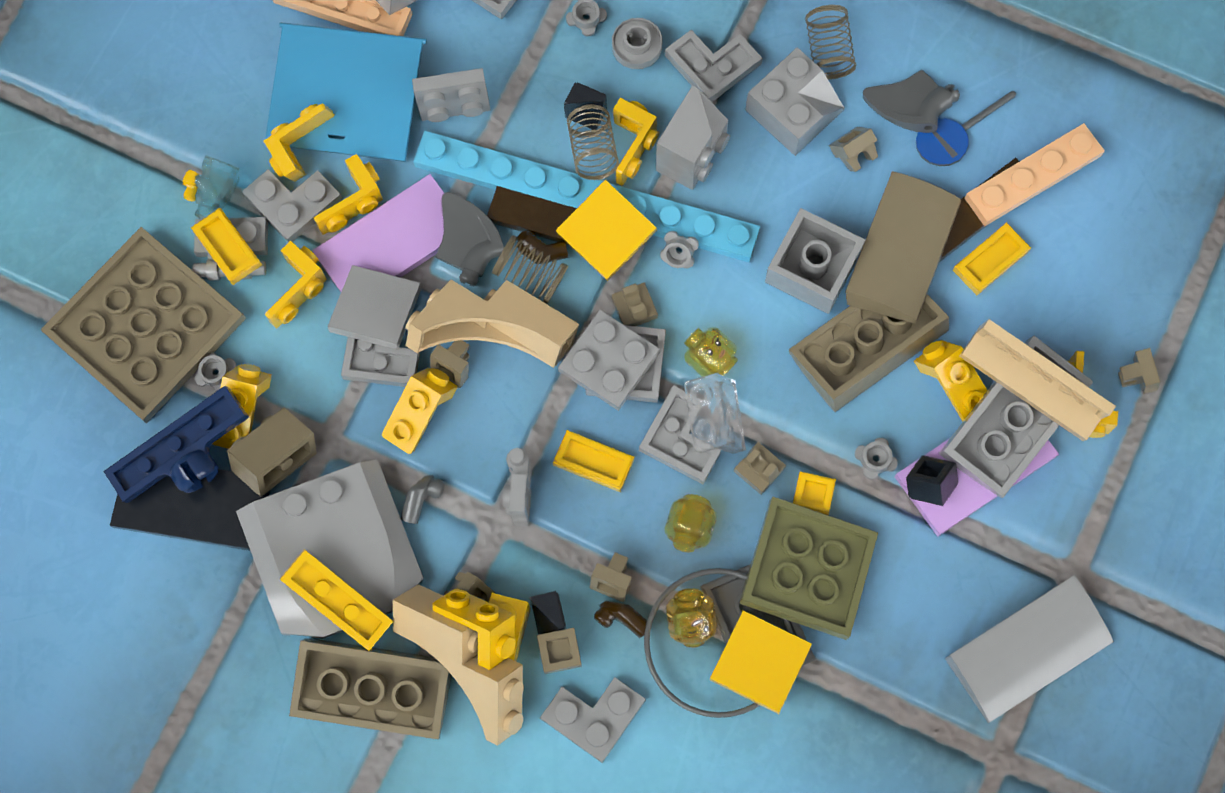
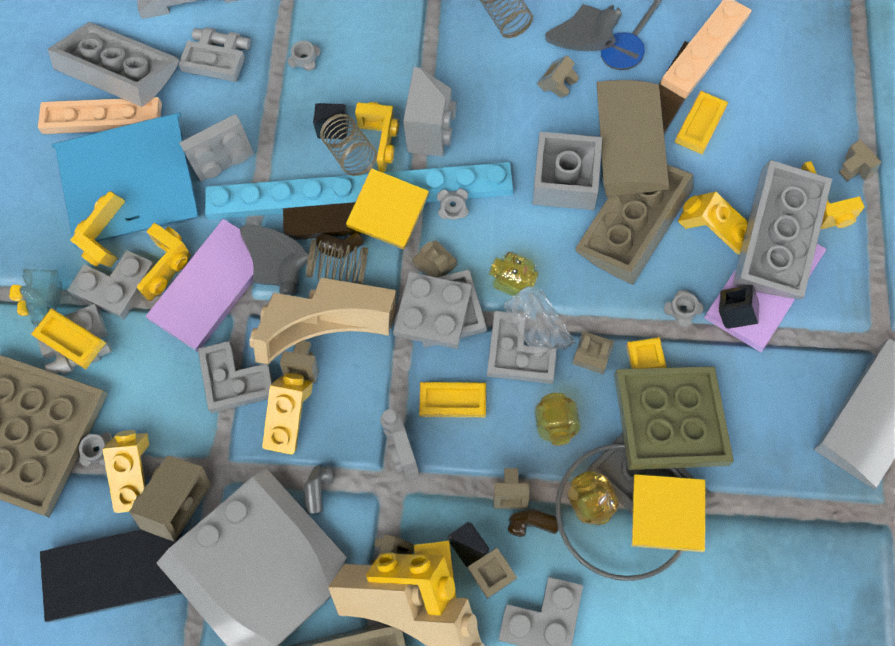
camera: 20 degrees left, 5 degrees down
dark blue plate [103,386,249,503] -> none
yellow bracket [265,241,327,329] -> none
yellow plate [280,549,393,651] -> none
light grey tile [328,265,421,350] -> none
light grey plate [612,18,662,69] -> none
light grey plate [665,29,763,102] -> none
light grey slope [745,47,844,156] -> none
tan fence [959,319,1116,441] -> none

